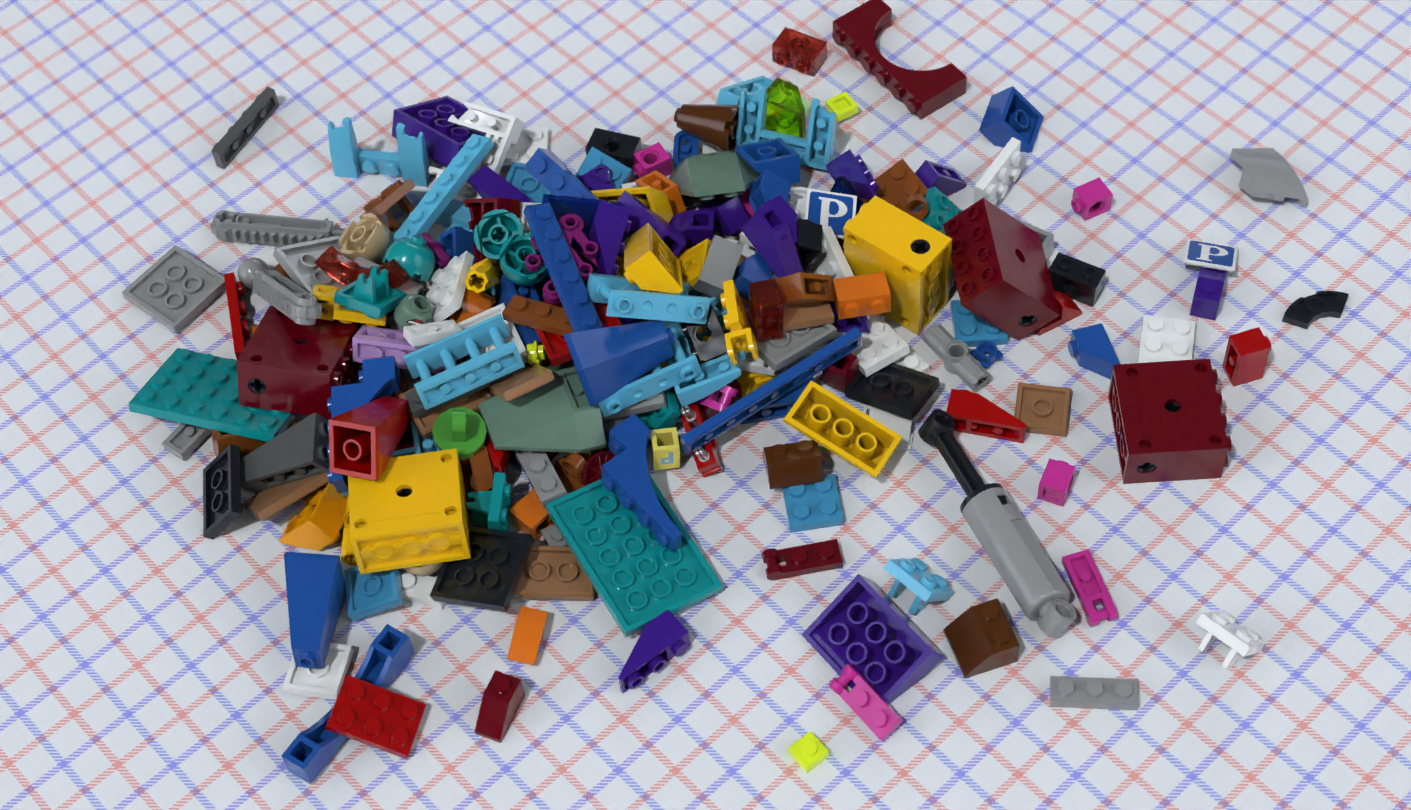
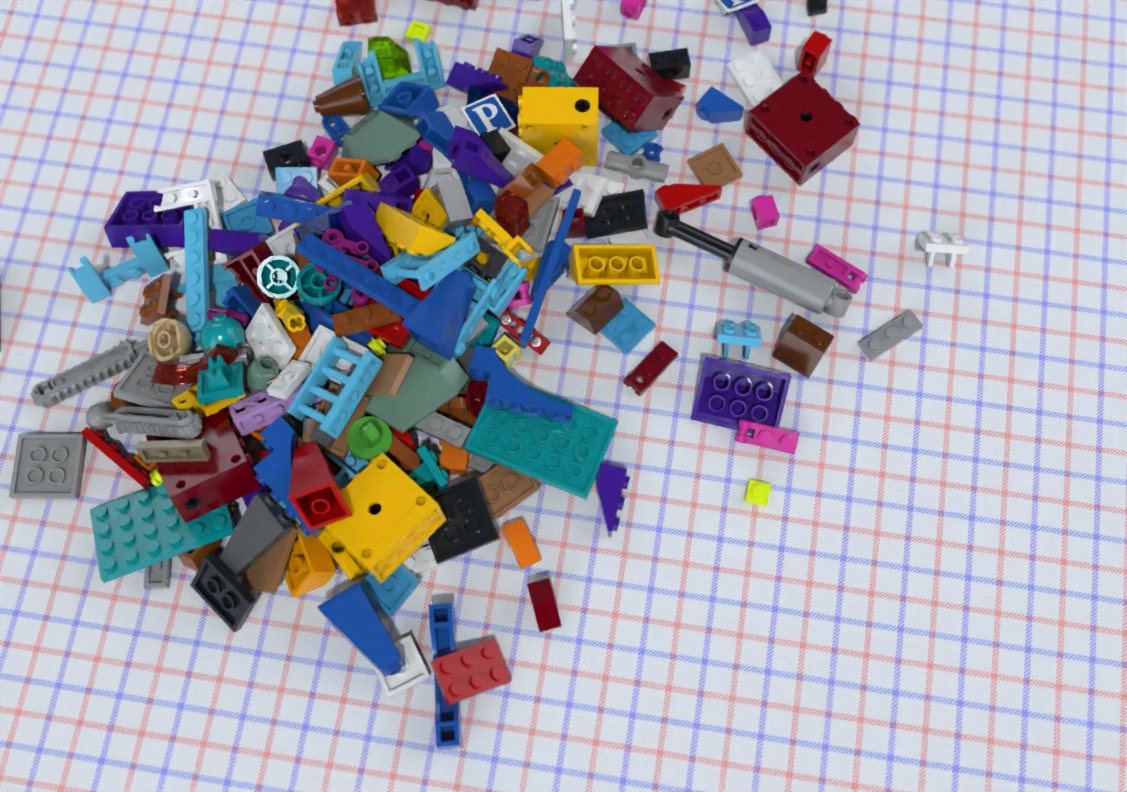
camera: 40 degrees left, 15 degrees up
none -> dark tan plate [136,439,211,463]

